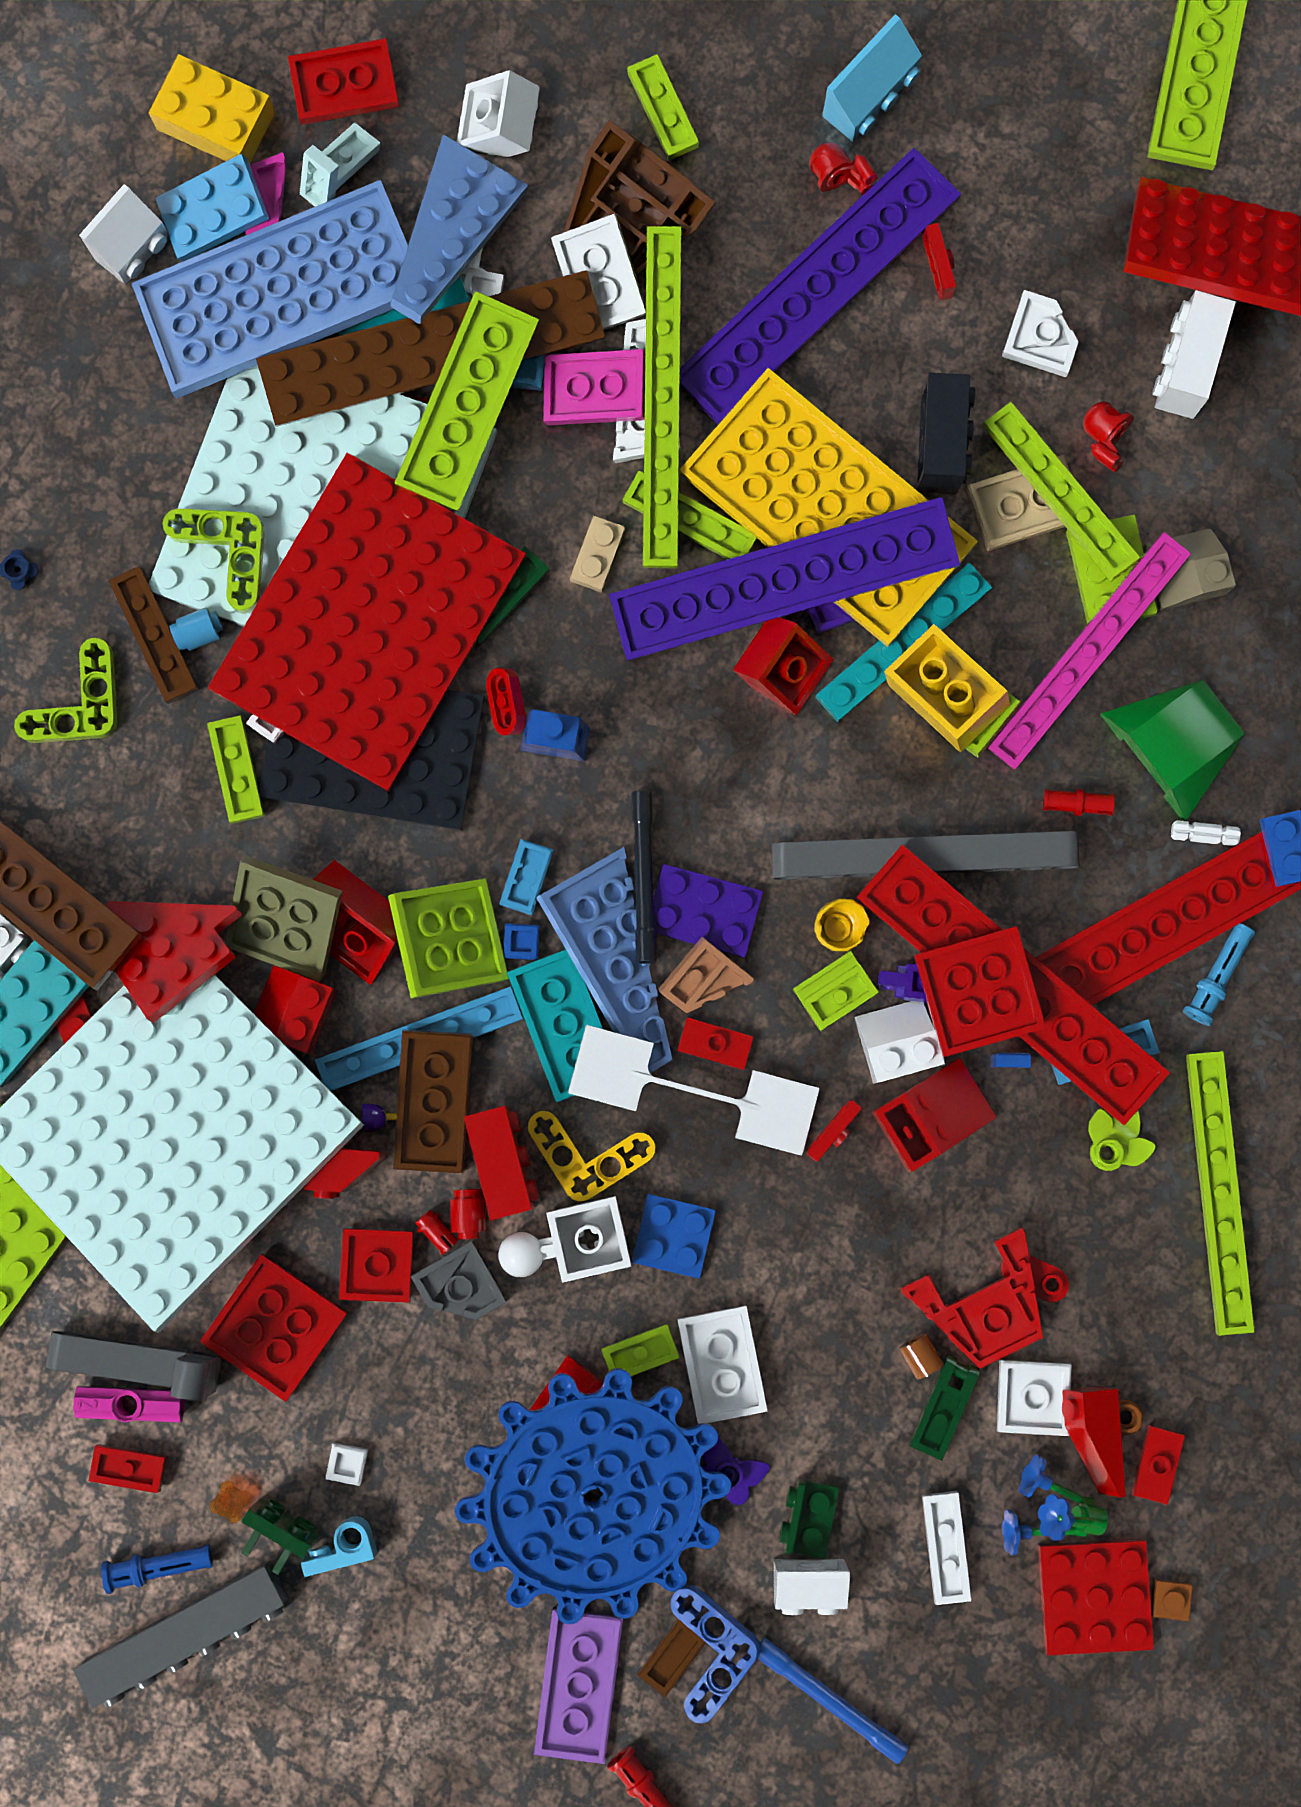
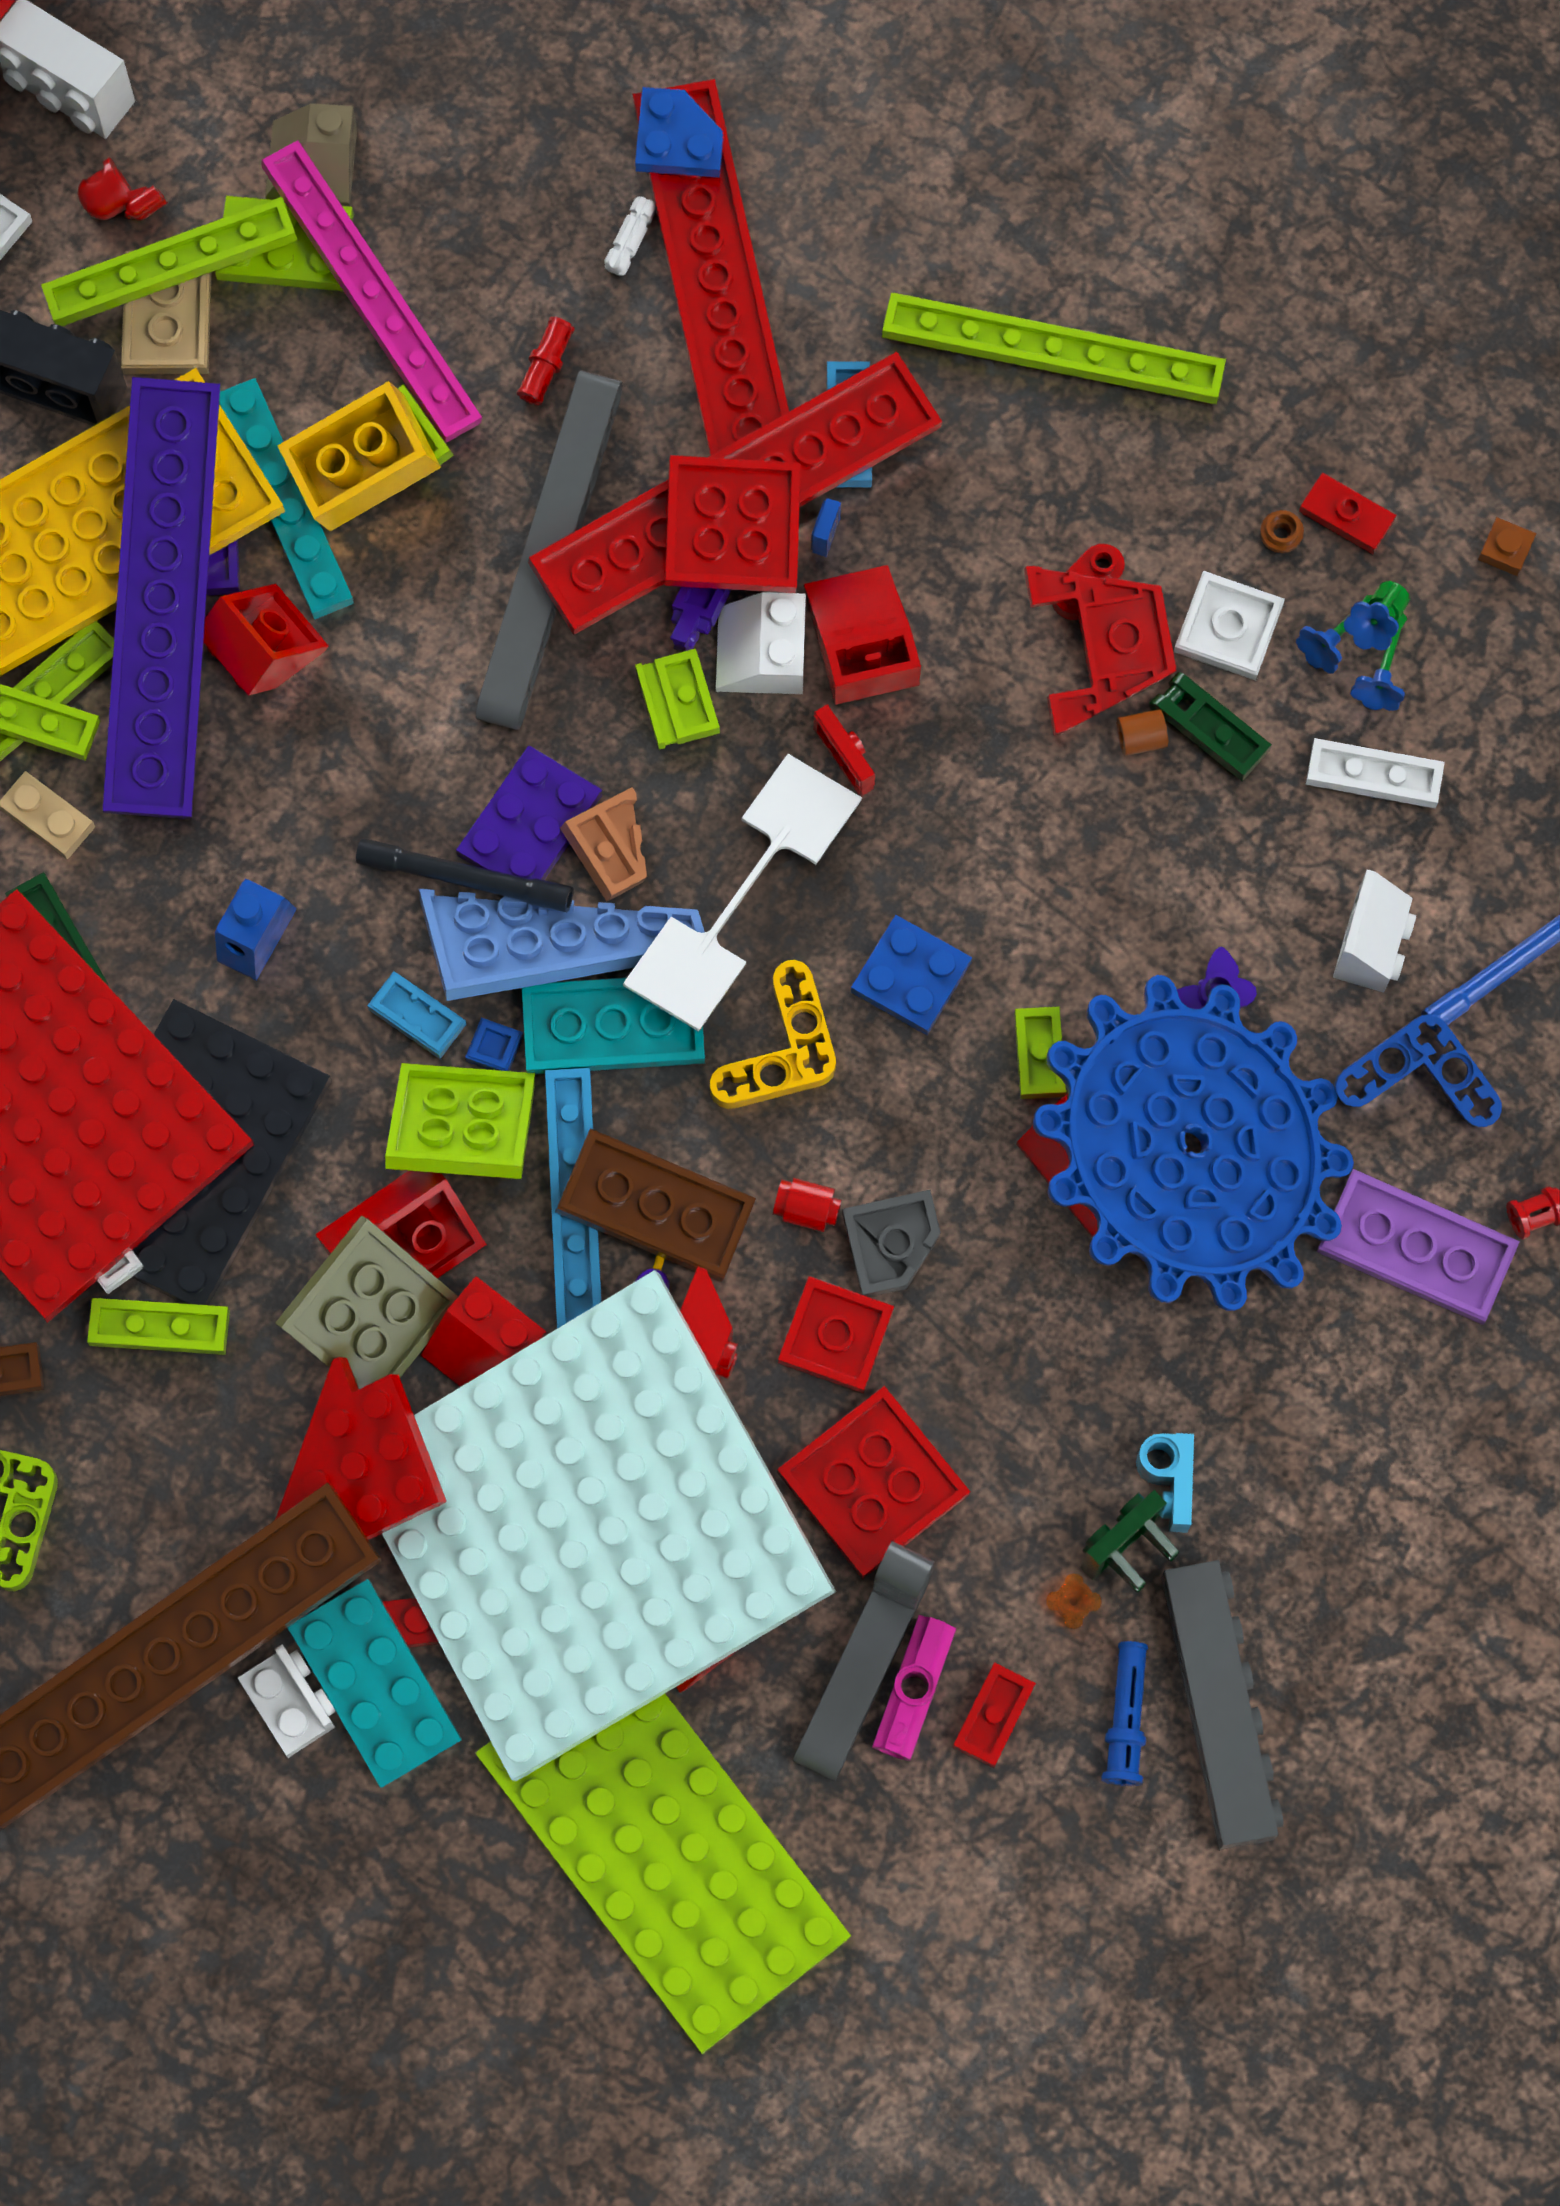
camera: 75 degrees left, 10 degrees down
white tile [325,1442,368,1486] -> none
red pin [415,1209,459,1255] -> none
red brick [464,1106,540,1221] -> none
red plate [486,668,526,735] -> none
white brick [498,1196,632,1283] -> none
reddish brown tile [637,1618,706,1697] -> none
red plate [677,1017,753,1070] -> none
white plate [677,1305,767,1424] -> none
dark green bracket [778,1478,839,1559] -> none
yellow hair [814,899,870,951] -> none
red plate [1038,1539,1154,1656] -> none
red slope [1062,1386,1126,1498] -> none
lime plate [1088,1109,1156,1171] -> none
green wedge [1100,680,1245,821] -> none
dark azure pin [1183,924,1255,1026] -> none

